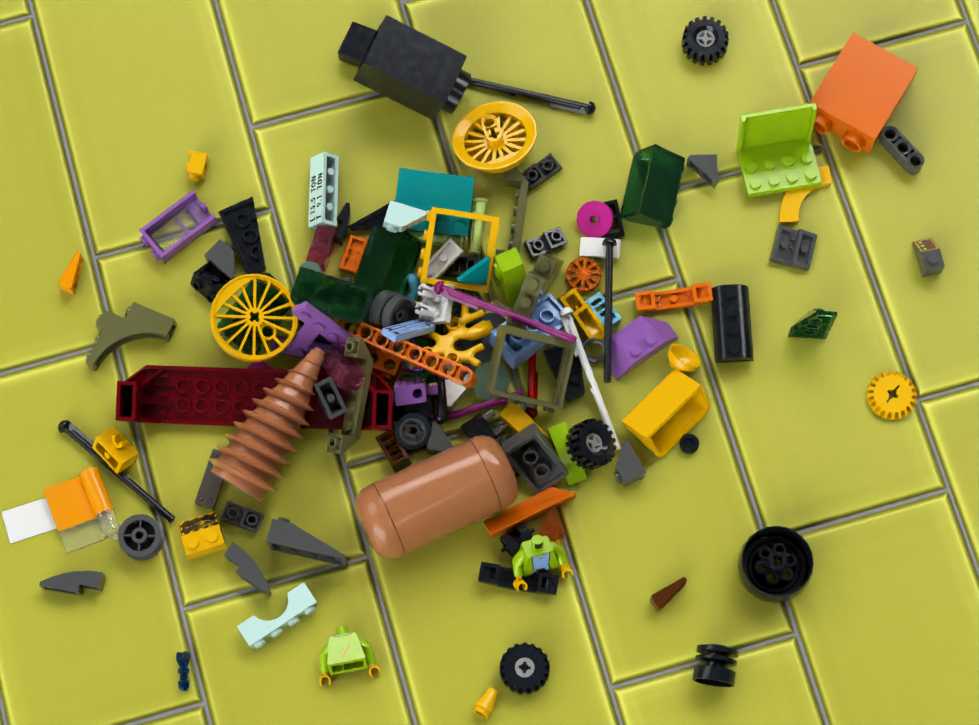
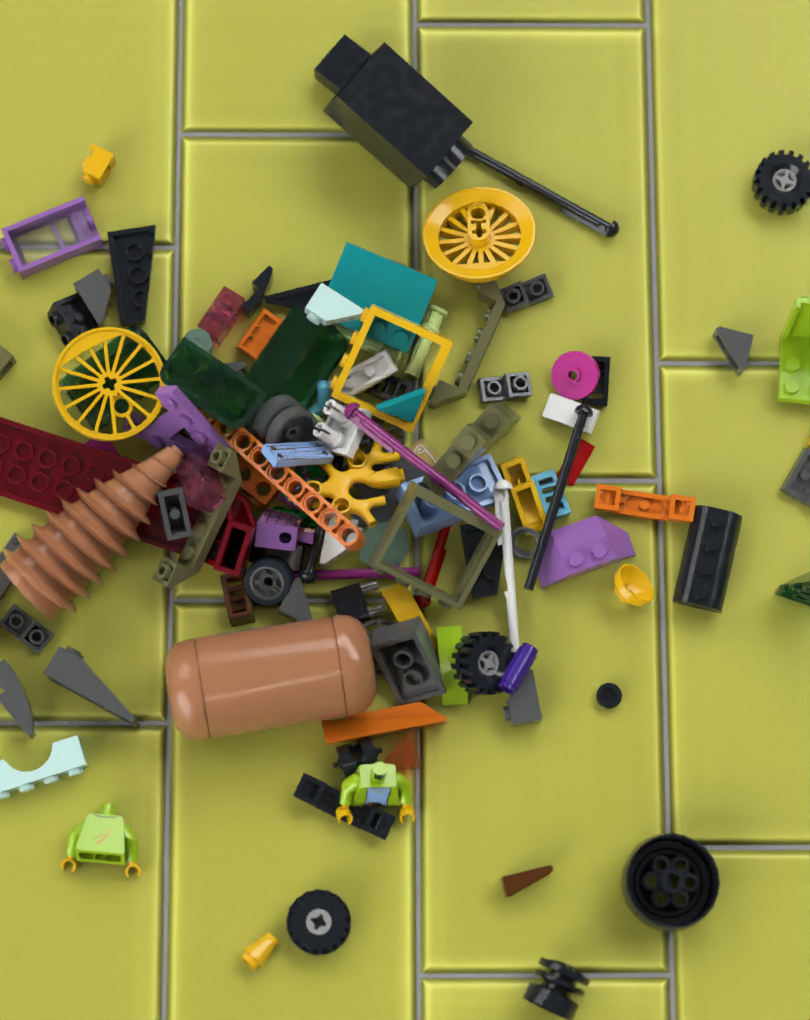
camera: 10 degrees right, 5 degrees up
light aqua brick [308,152,339,232] -> none
lime wedge [493,247,526,307] -> none
orange wheel [566,257,601,292] -> none
clear green windscreen [620,144,685,229] -> none
yellow windscreen [622,368,711,457] -> none
none -> dark purple piece [498,643,538,695]
none -> red sticker [556,439,595,486]

